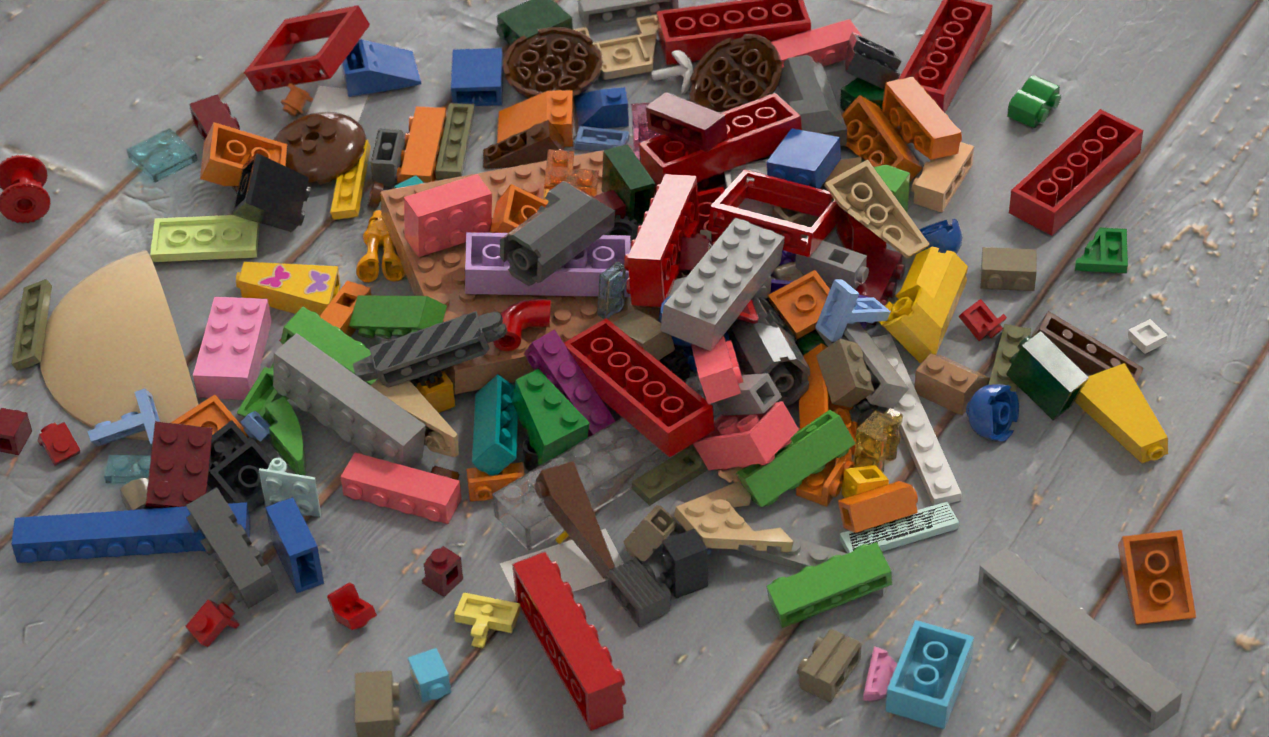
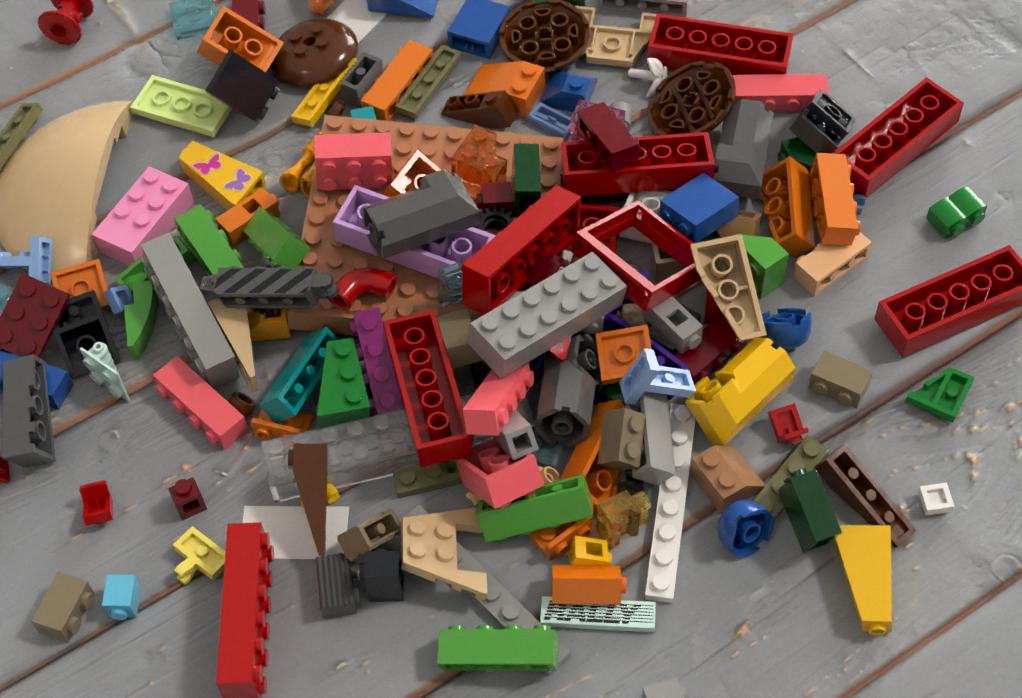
camera: 25 degrees right, 10 degrees up
blue brick [265,497,324,593] -> none

